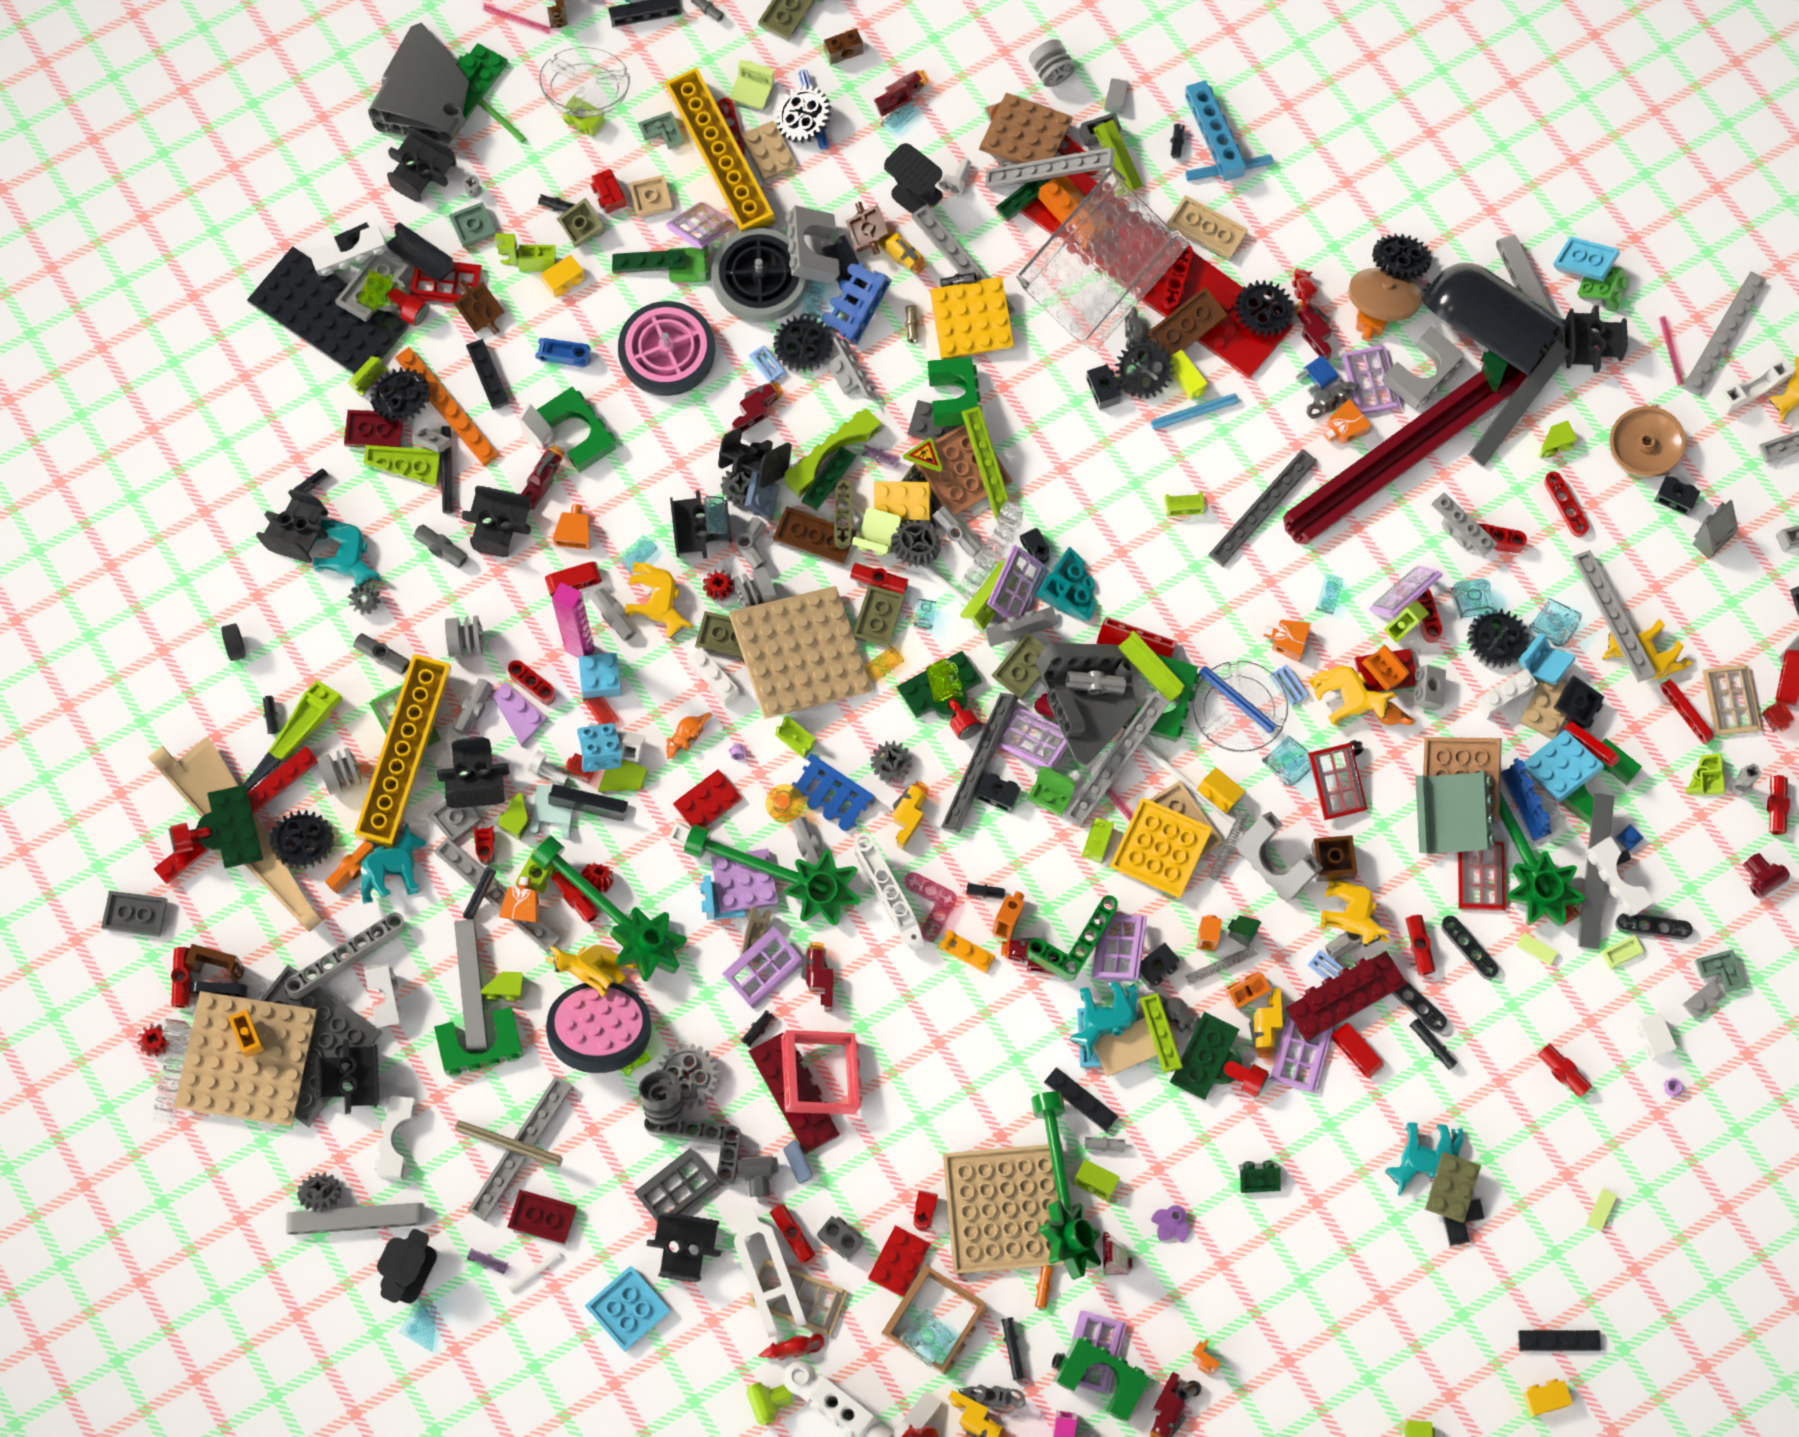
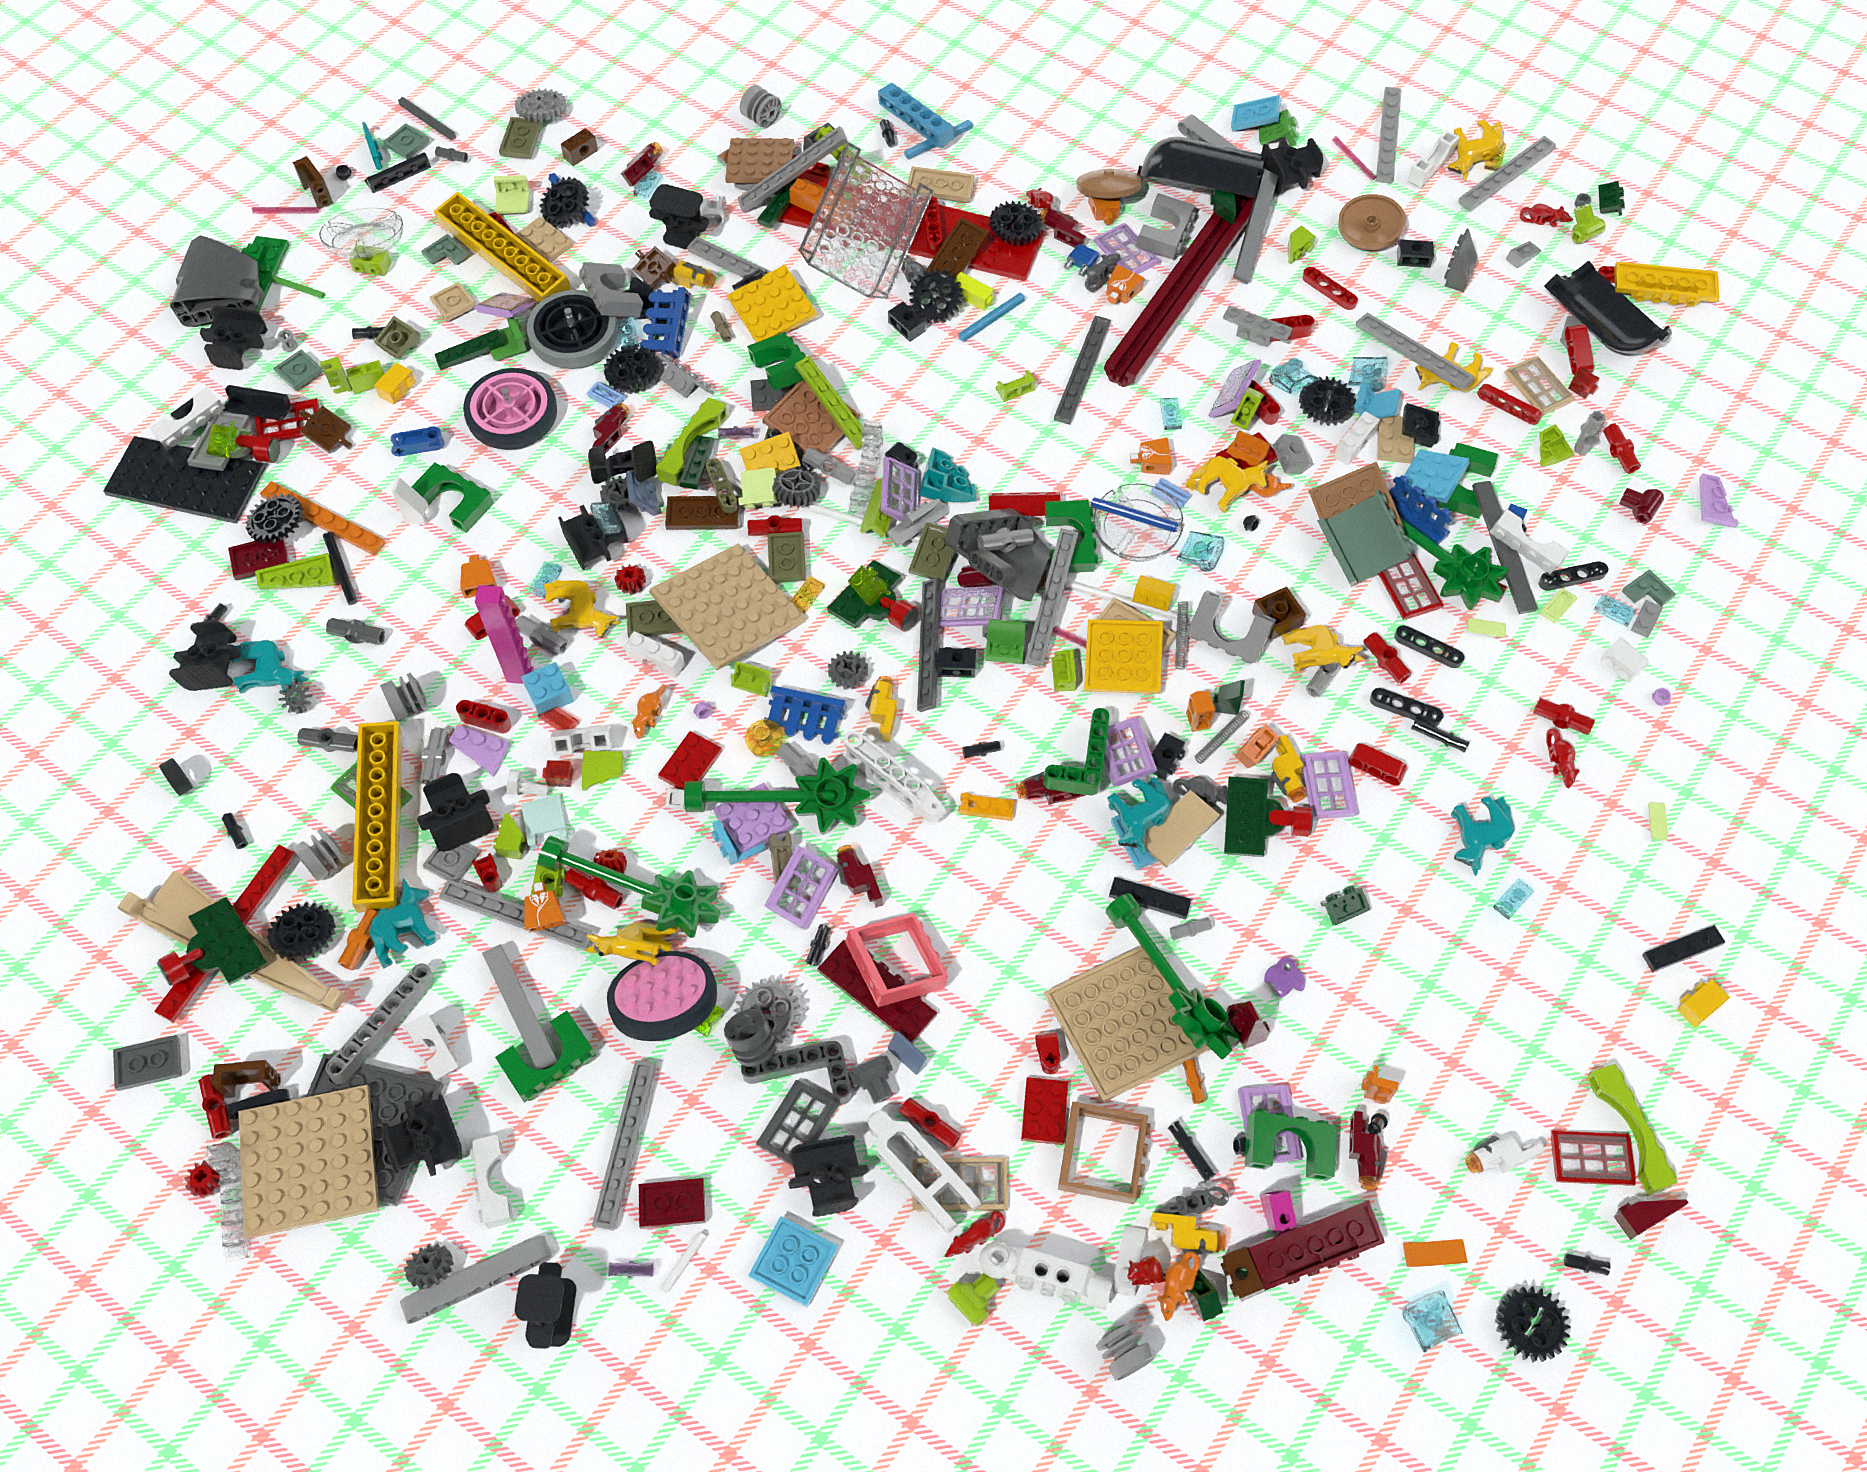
camera: 20 degrees left, 10 degrees down
light orange brick [228,1009,264,1058] -> none
lime plate [243,680,343,792] -> none
lime hinge [347,356,388,396] -> none
clear light blue wing [398,1297,437,1353] -> none
light grey plate [412,428,452,453] -> none
dark tan axle [455,1120,563,1167] -> none
black piece [461,485,532,558] -> none
black axle [463,867,496,920] -> none
black plate [466,338,510,411] -> none
lime slope [481,971,524,1002] -> none
dark red plate [521,445,565,511] -> none
black panel [548,784,628,822] -> none
medium azure bracket [577,723,622,772] -> none
red brick [590,169,626,214] -> none
light grey wheel [733,566,778,608] -> none
light grey piece [736,517,768,570] -> none
dark grey brick [817,1215,863,1262] -> none
clear light blue slope [899,1309,957,1368] -> none
piece [903,438,942,472] -> none
clear pink beam [904,872,957,942] -> none
clear light blue bracket [913,599,936,630] -> none
orange torso [992,891,1025,941] -> none
lime hinge [1073,1159,1120,1202] -> none
light grey slope [1104,78,1129,114] -> none
lime panel [1118,631,1185,703] -> none
lime tile [1139,993,1183,1074] -> none
dark red plate [1285,950,1407,1042] -> none
light blue tile [1307,950,1344,979] -> none
clear piece [1308,742,1368,821] -> none
black gear [1372,233,1432,280] -> none
olive plate [1424,1152,1481,1223] -> none
black plate [1442,1199,1485,1247] -> none
red beam [1563,721,1620,767] -> none
none -> clear light blue plate [1493,878,1535,920]
none -> red animal [1546,728,1580,789]
none -> clear light blue plate [1593,593,1637,627]

